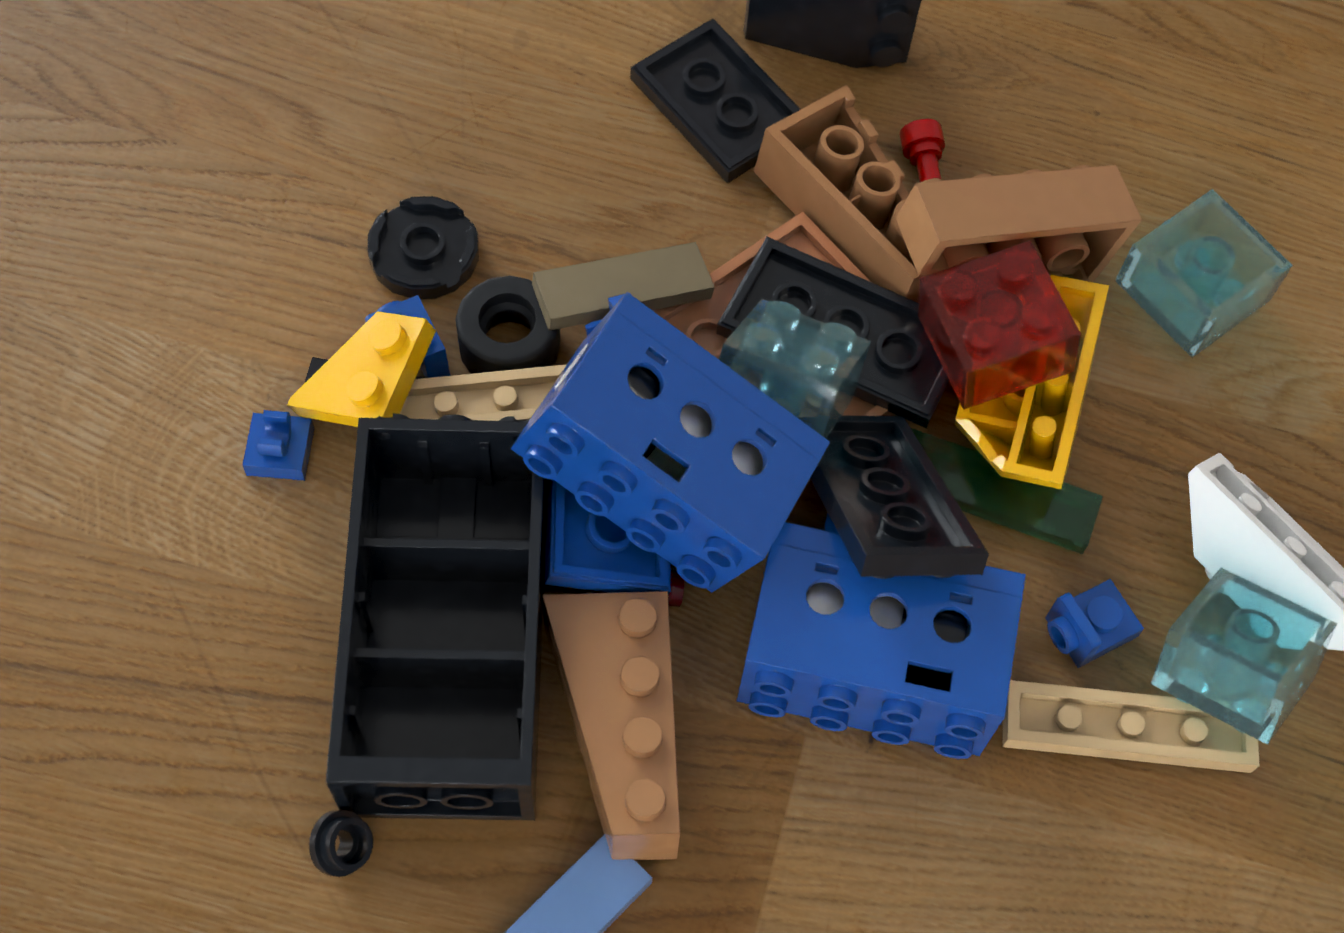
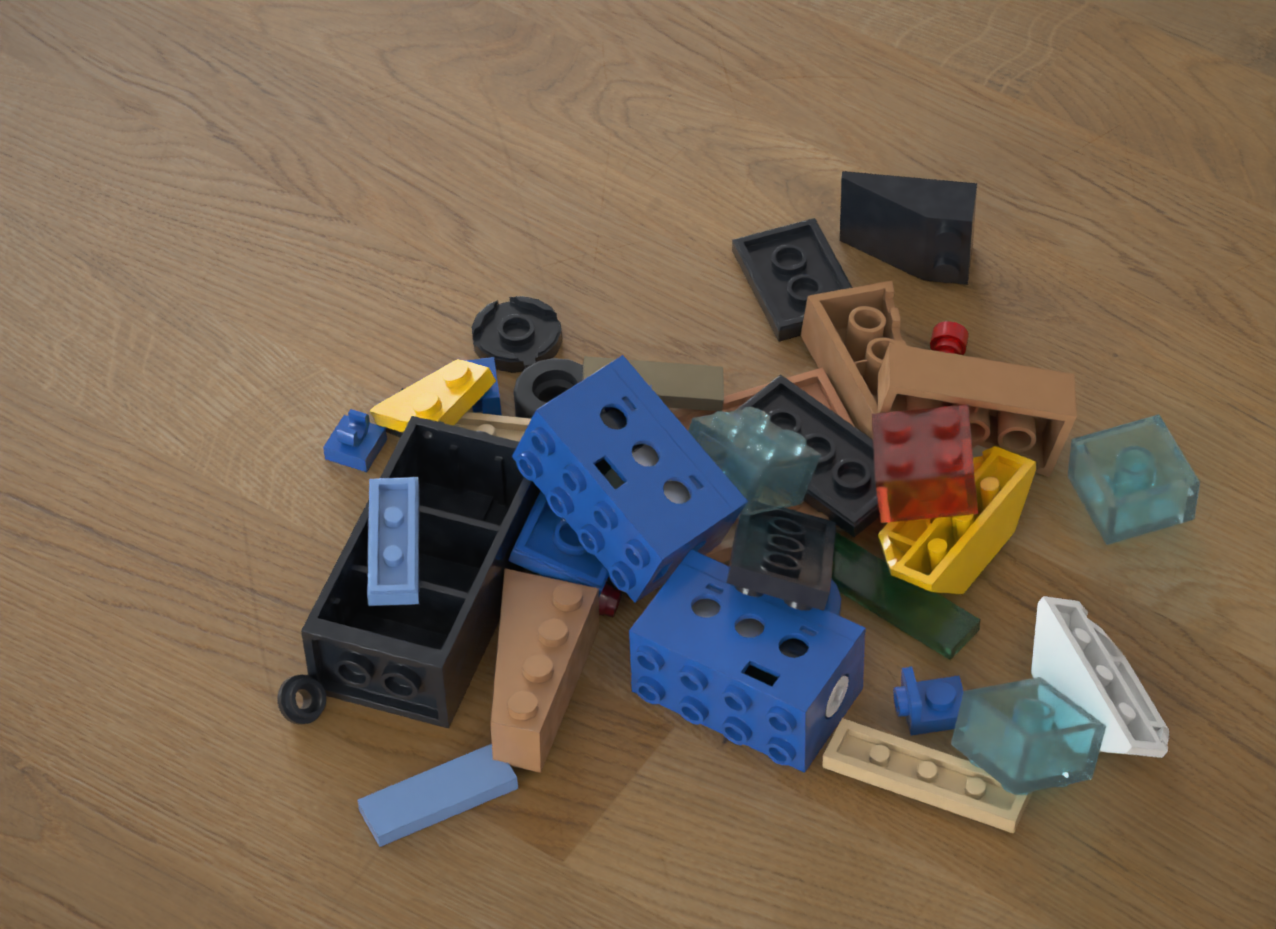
camera: 25 degrees right, 15 degrees down
none -> medium blue tile [368,477,419,606]

